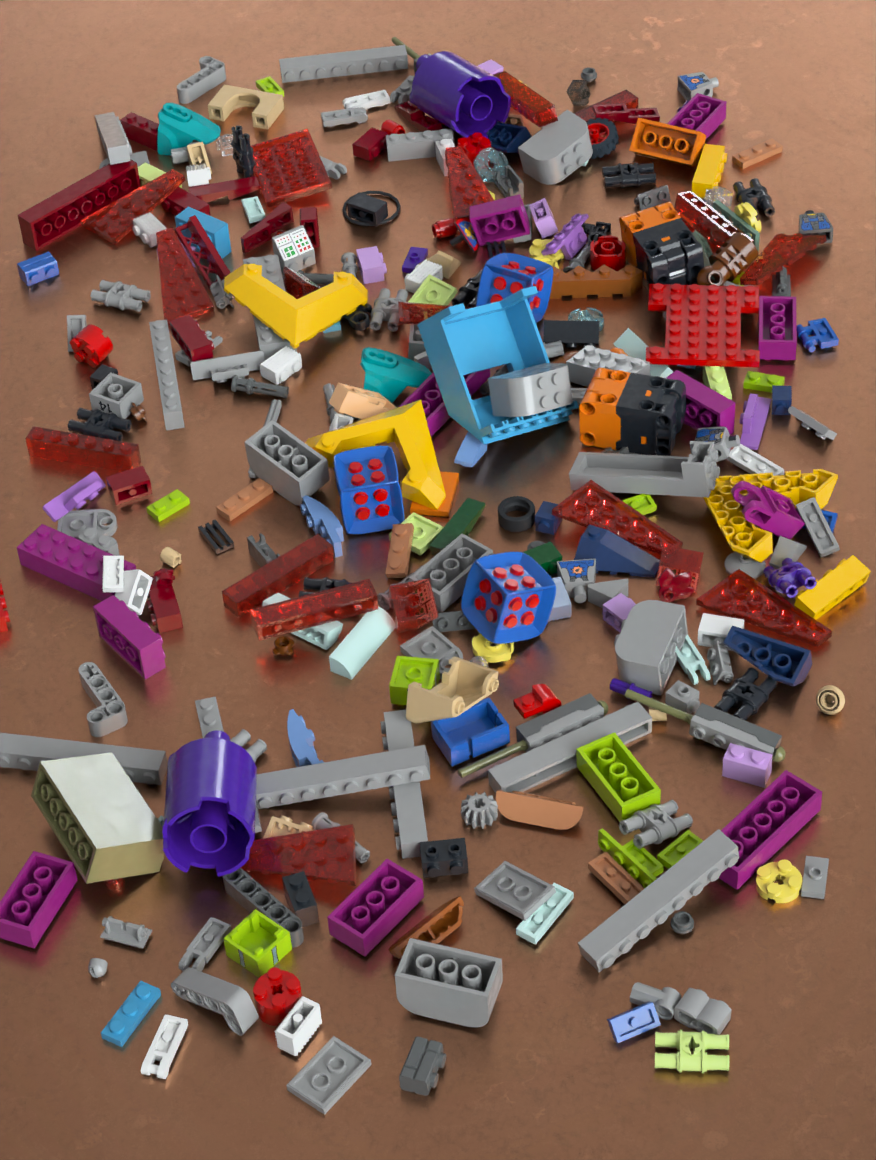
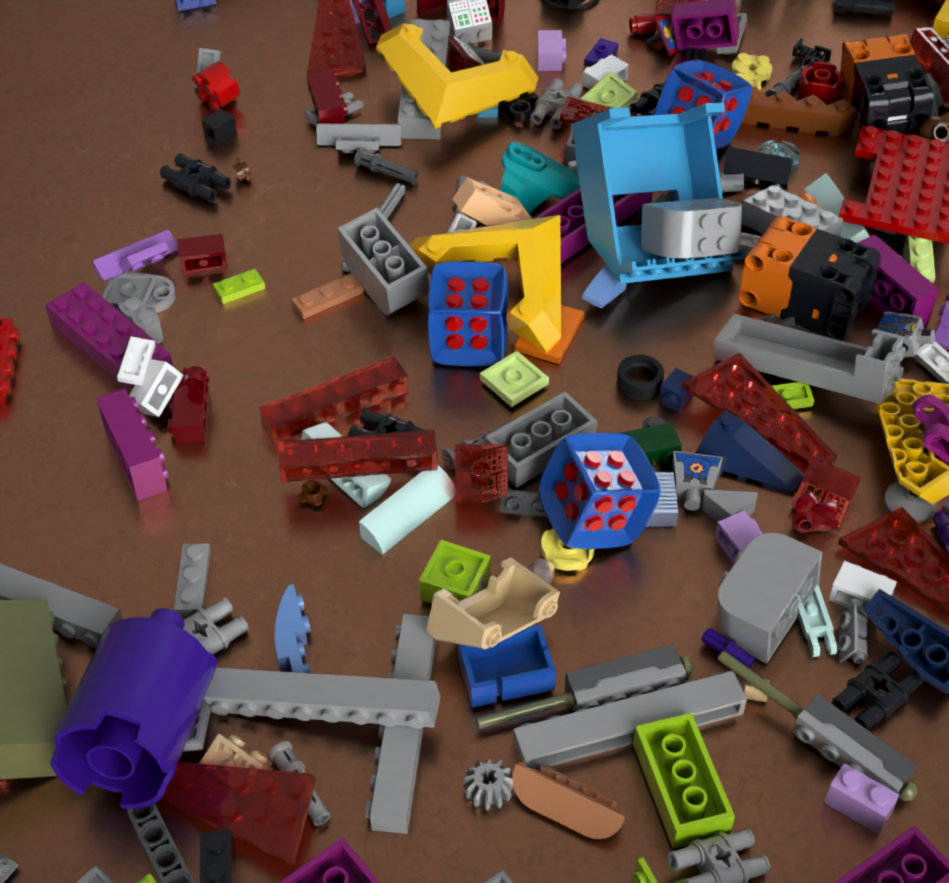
camera: 10 degrees right, 5 degrees up
clear red brick [25,426,141,472] -> none
light grey beam [78,662,128,737] -> none
light grey brick [89,373,144,419] -> none
light grey pin [90,280,151,312] -> none
light grey brick [149,320,185,430] -> none
tan hose [160,547,182,568] -> none
black tile [198,519,234,554] -> none
light grey hinge [210,275,234,309] -> none
dark grey hinge [247,533,286,576] -> none
white brick [260,346,302,385] -> none
medium blue slope [300,495,344,558] -> none
light grey pin [341,252,358,277] -> none
nougat plate [385,523,414,579] -> none
light grey tile [400,626,463,679] -> none
tan slope [419,250,461,279] -> none
black brick [420,838,468,878] -> none
dark green slope [429,498,486,556] -> none
red brick [513,684,562,719] -> none
lavender brick [529,198,559,239] -> none
medium lavender bracket [541,213,589,260] -> none
dark grey hinge [634,185,671,211] -> none
light grey brick [665,680,700,714] -> none

